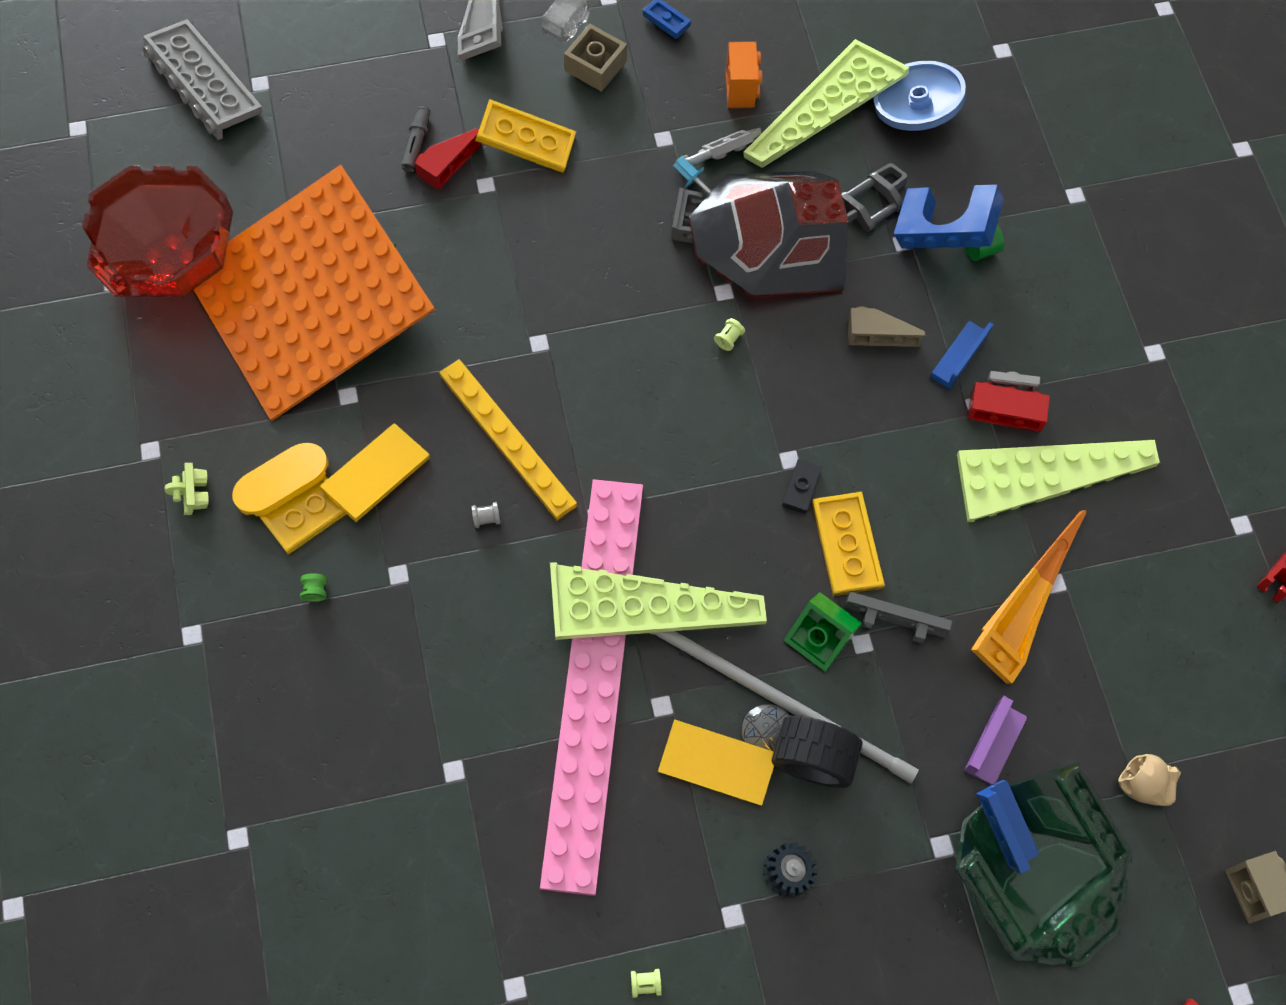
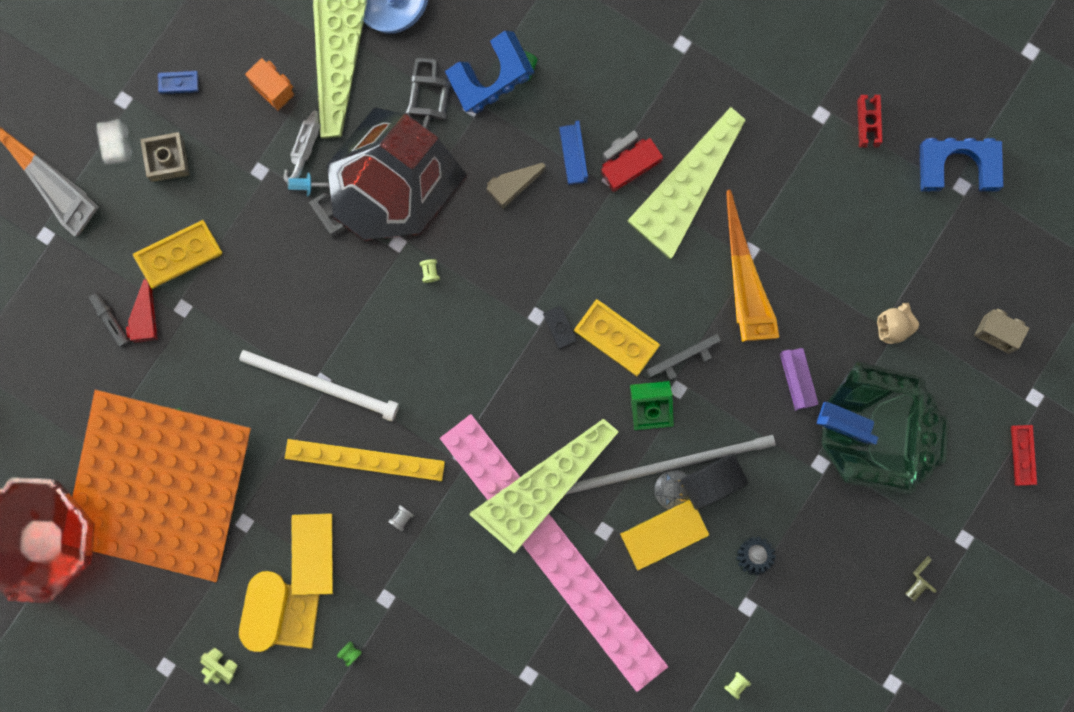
camera: 40 degrees left, 15 degrees up
none -> white piece [239,350,399,422]

